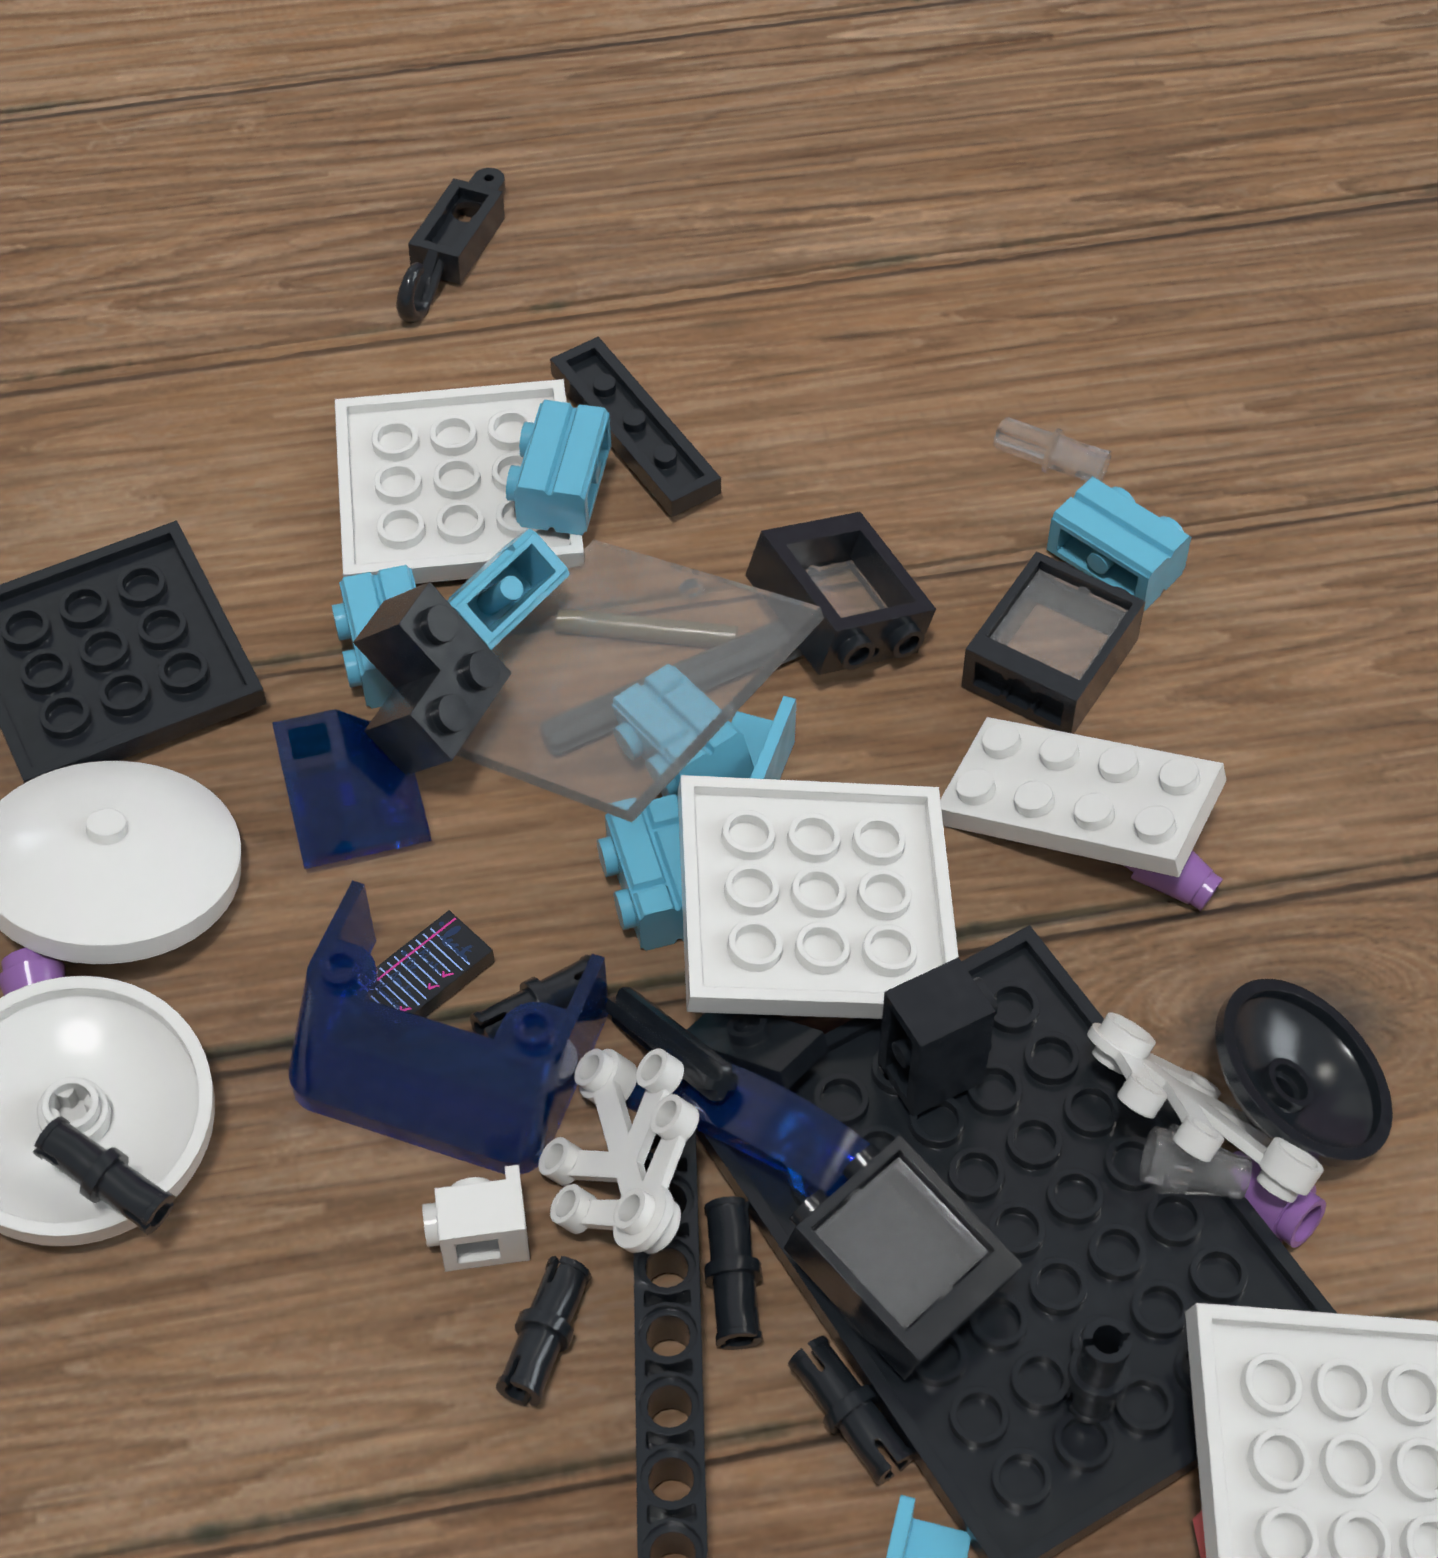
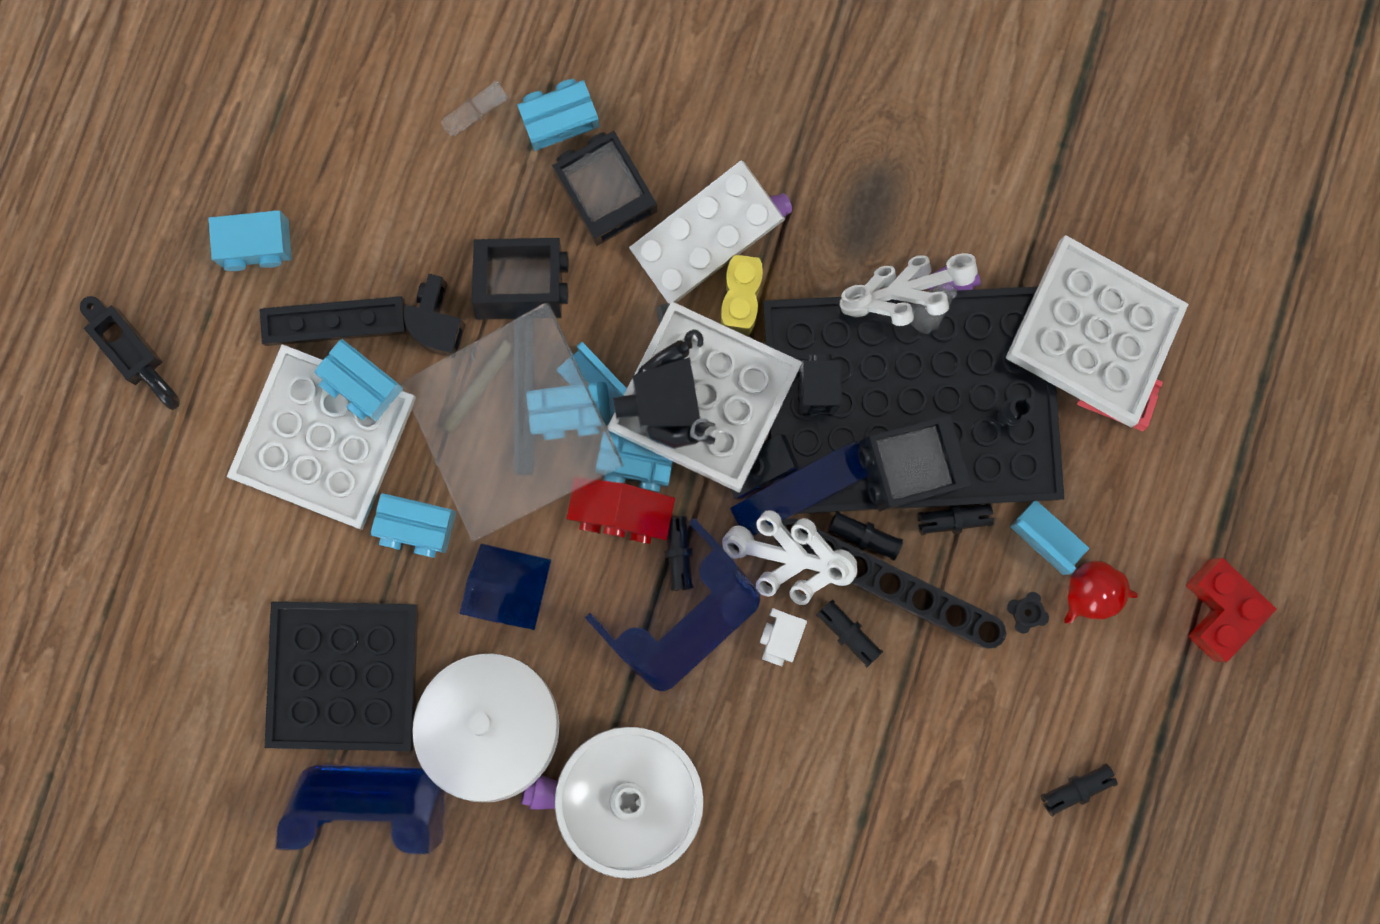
camera: 60 degrees left, 30 degrees up
black pin [33,1116,176,1235] -> none
black tile [348,910,495,1042] -> none
black brick [353,582,512,776] -> none
medium azure brick [447,528,570,650] -> none
black axle [605,986,739,1102] -> none
black dish [1215,979,1393,1167] -> none
none -> medium azure brick [208,210,292,271]
none -> black brick [404,274,466,359]
none -> red brick [566,477,675,544]
none -> black torso [613,329,716,449]
none -> light yellow brick [721,255,763,336]

